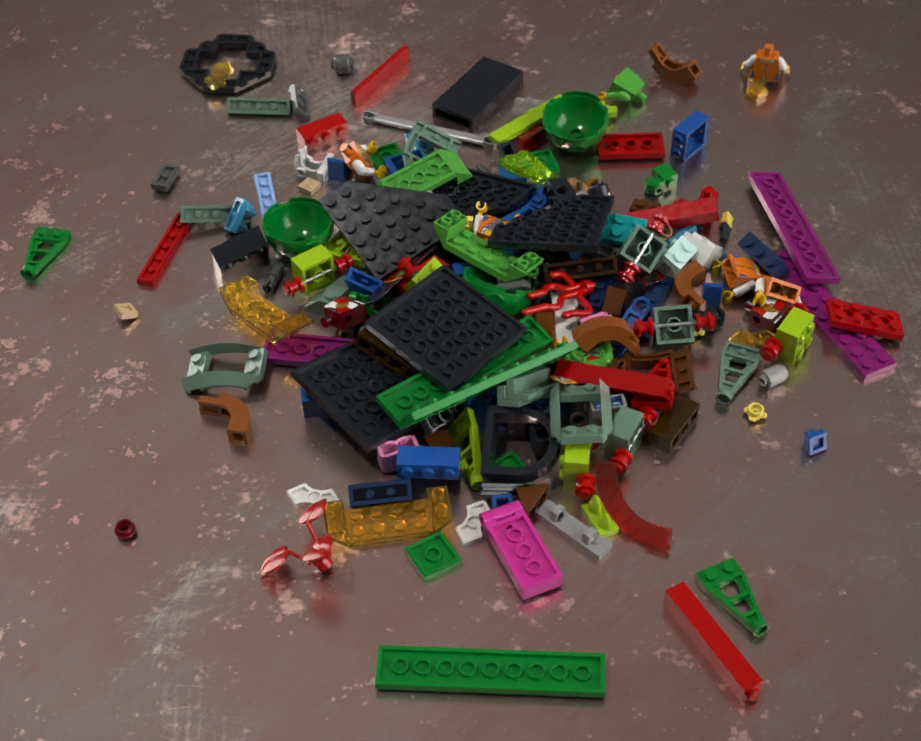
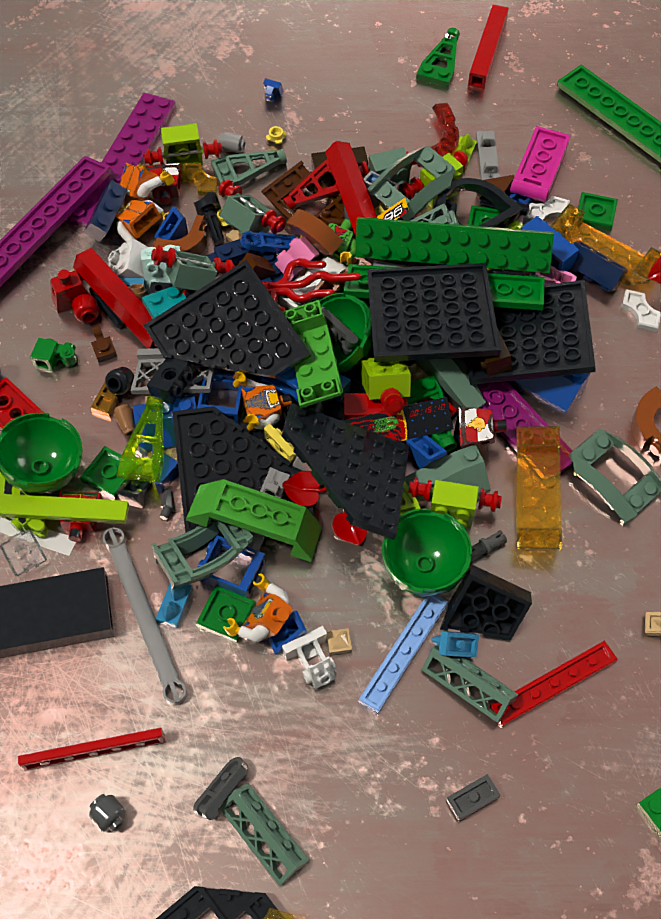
camera: 135 degrees left, 15 degrees up
red brick [295,112,349,151] -> none
red plate [825,298,905,341] -> none

